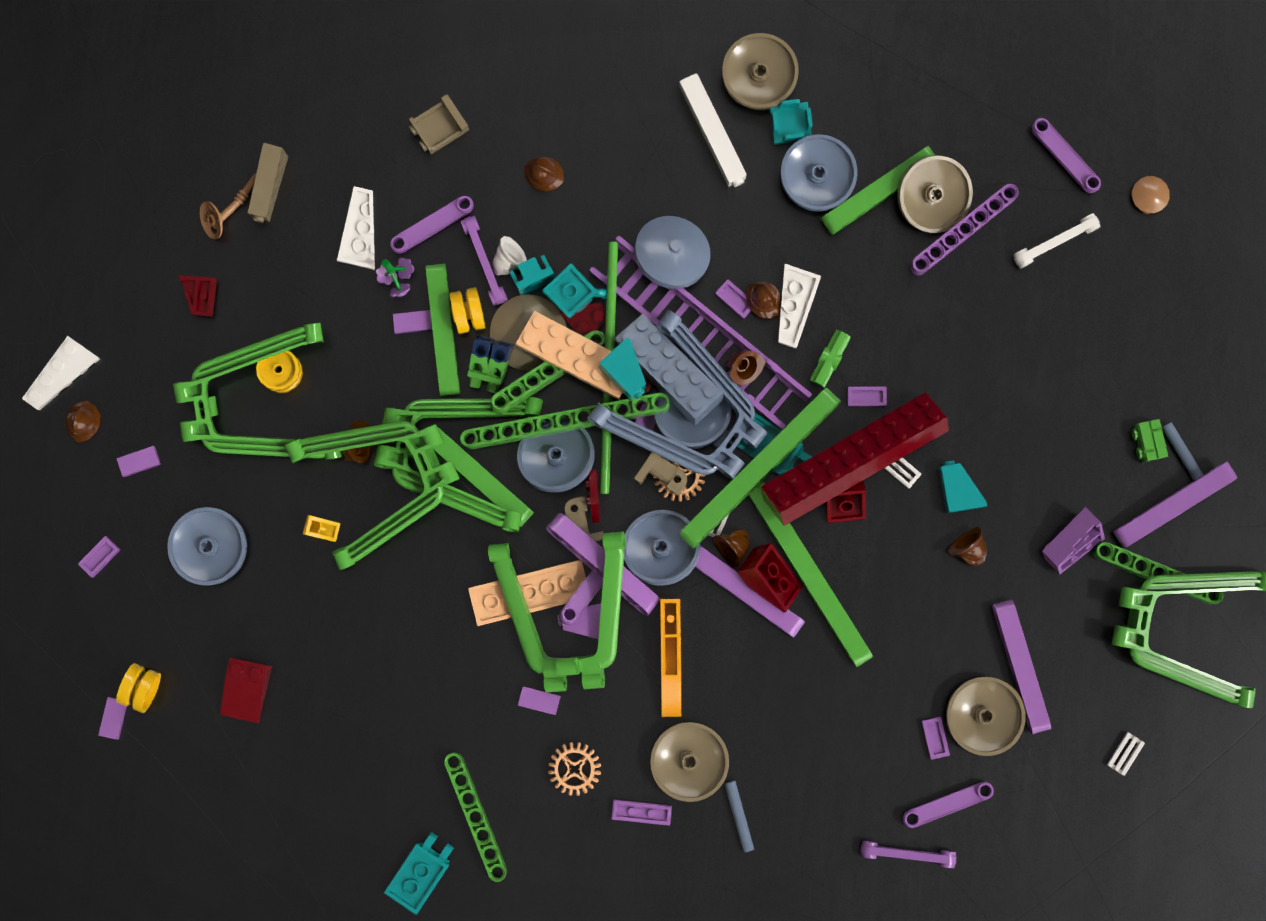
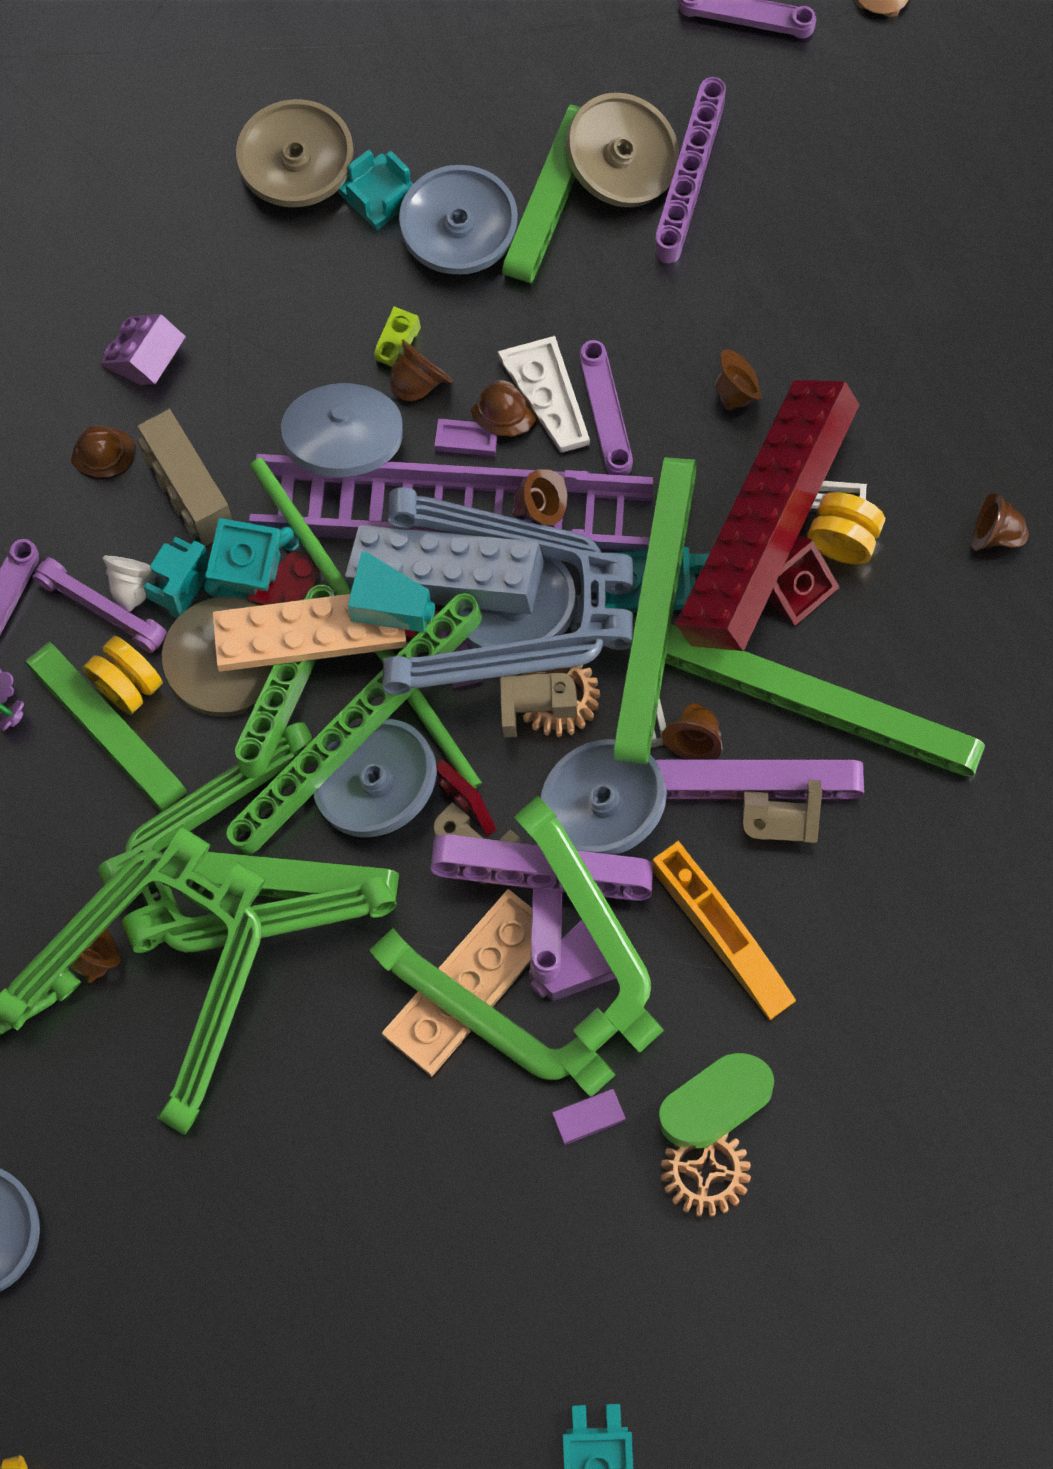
camera: 30 degrees left, 15 degrees down
dark red slope [220,658,272,723] -> none
yellow slope [303,515,341,542] -> none
medium lavender tile [393,310,432,334] -> none
bright green beam [445,752,507,882] -> none
hips [467,335,514,393] -> none
medium lavender tile [612,799,672,826] -> none
dark tan dish [650,722,729,802] -> none
white brick [679,73,747,187] -> none
sand blue piece [724,780,754,852] -> none
dark red slope [737,543,803,613] -> none
bright green piece [810,329,851,388] -> none
medium lavender tile [847,387,887,407] -> none
teal slope [938,461,987,513] -> none
white piece [1013,213,1101,269] -> none
none -> medium lavender slope [100,314,186,385]
none -> dark tan piece [137,409,232,546]
none -> lime leg [374,306,421,367]
none -> reddish brown piece [390,339,454,401]
none -> medium lavender piece [580,340,633,476]
none -> bright green tile [659,1053,774,1149]
none -> reddish brown piece [714,350,762,411]
none -> dark tan piece [743,779,822,843]
none -> yellow wheel [807,492,885,565]

